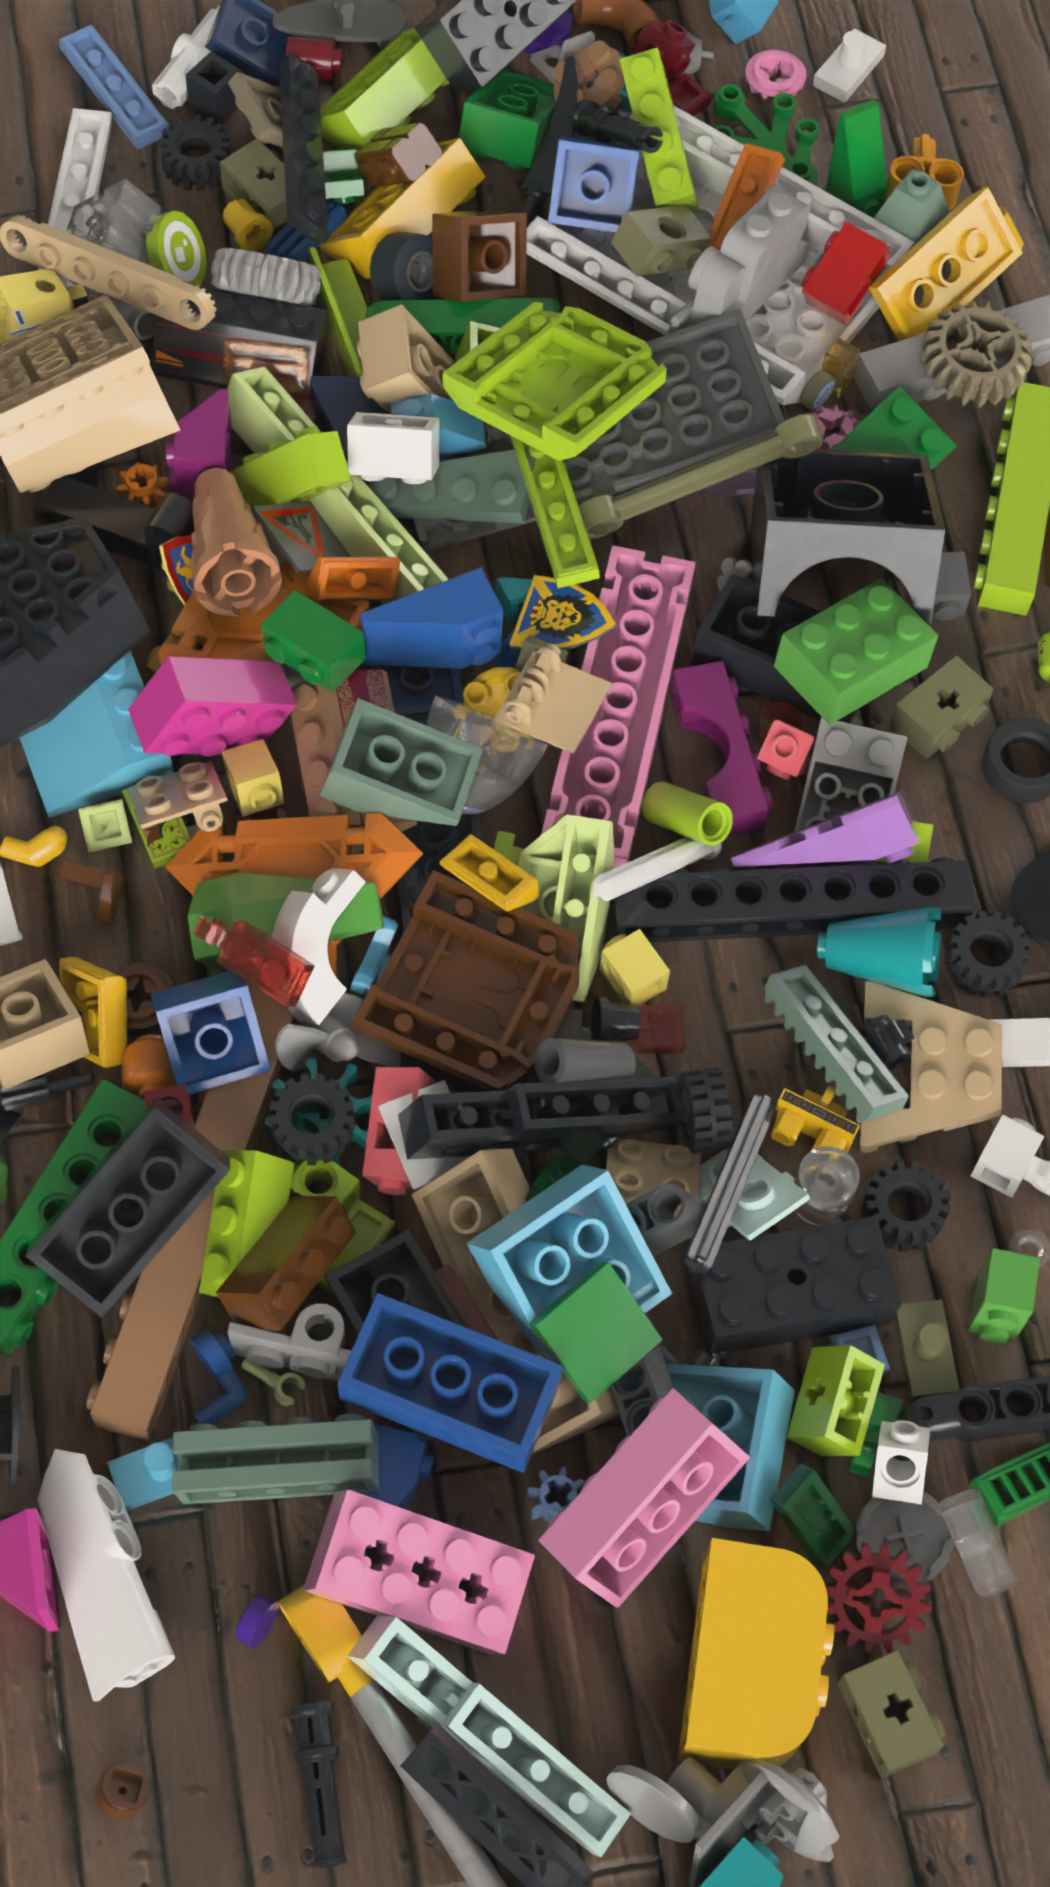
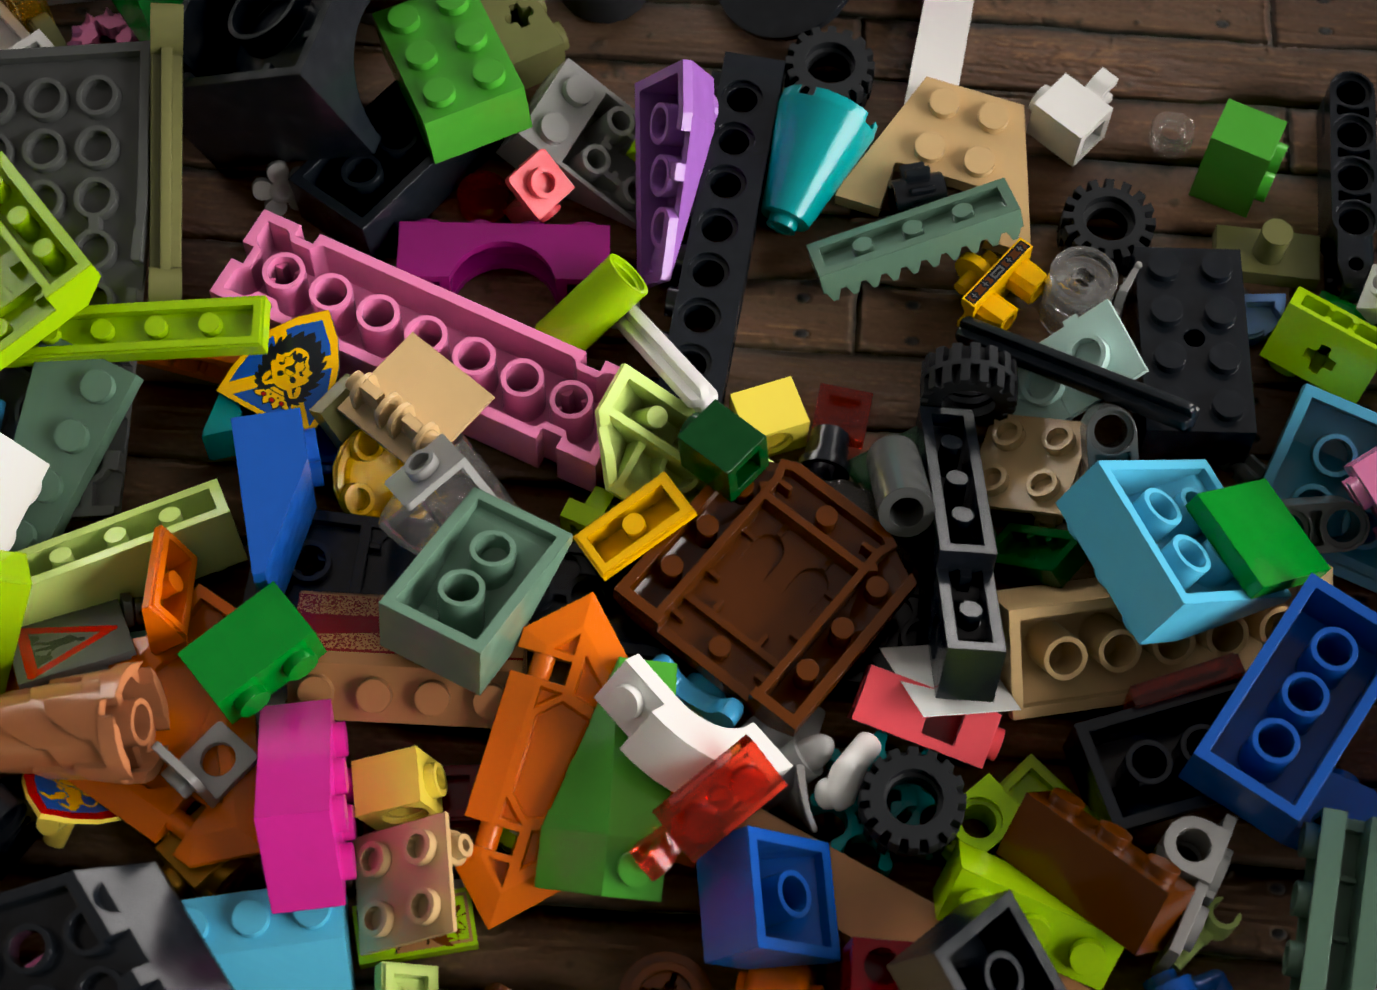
camera: 75 degrees left, 0 degrees up
none -> light grey bracket [151,721,257,809]
none -> light grey bracket [385,433,497,511]
none -> dark green brick [677,399,769,503]
none -> white arm [814,732,882,811]
none -> light grey piece [1113,261,1142,323]

